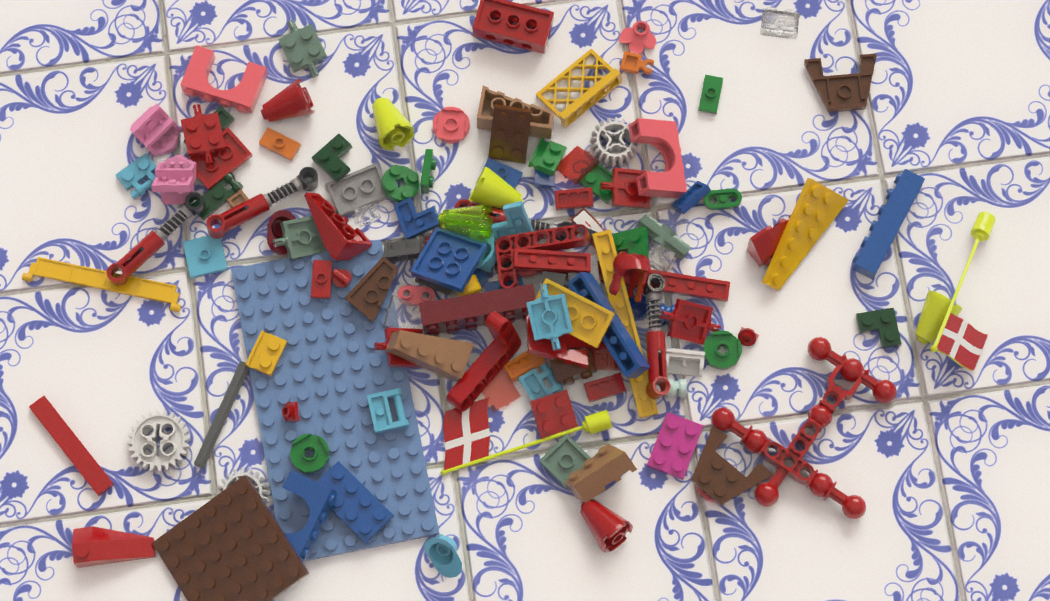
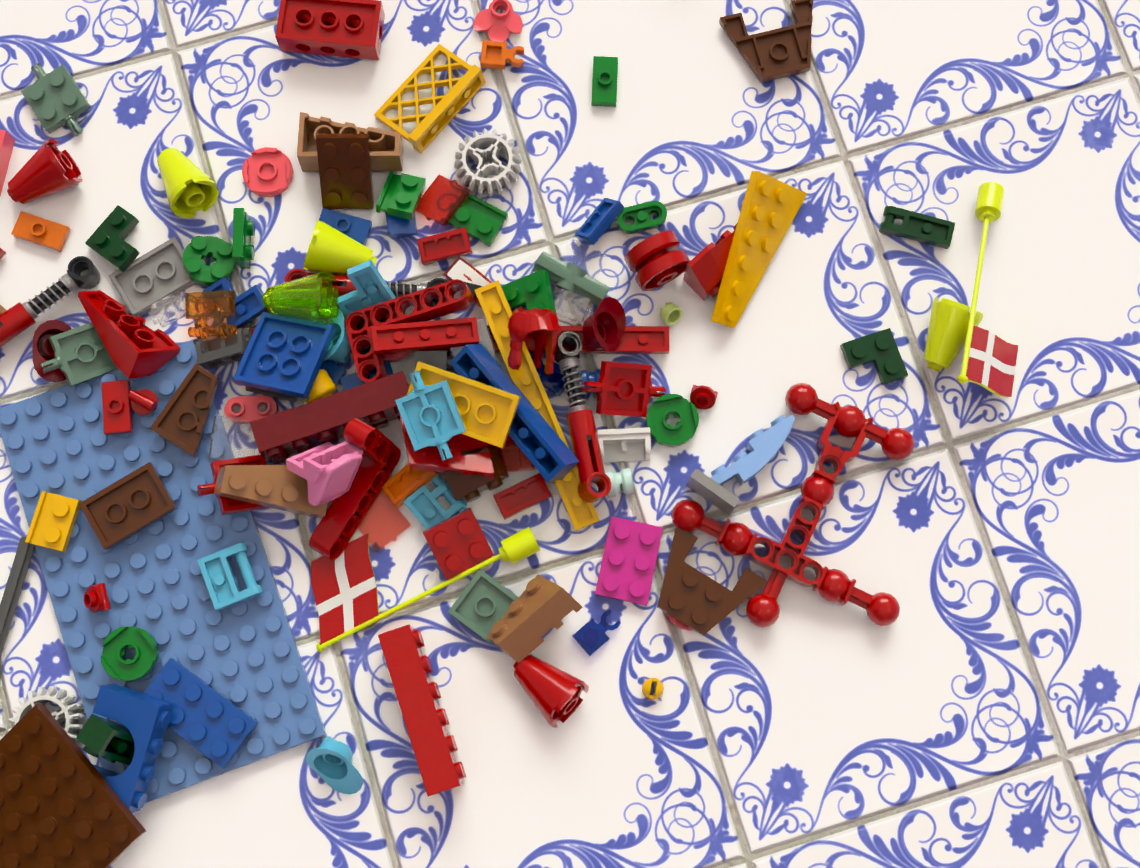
camera: 10 degrees left, 5 degrees up
red plate [600,168,651,209] -> none
coral arch [628,118,687,199] -> none
blue brick [852,169,925,280] -> none
none -> dark green brick [76,714,135,765]
none -> reddish brown plate [79,462,178,550]
none -> clear orange plate [185,290,237,339]
none -> bright pink piece [286,441,363,506]
none -> red brick [378,624,466,796]
none -> clear blue plate [572,610,621,657]
none -> dark red piece [582,297,626,352]
none -> red wheel [624,230,690,292]
none -> yellow hinge [642,678,664,700]
none -> yellowish green hinge [659,302,682,325]
none -> light grey tile [686,469,740,516]
none -> light blue slope [710,414,795,486]
none -> dark green plate [879,206,955,249]

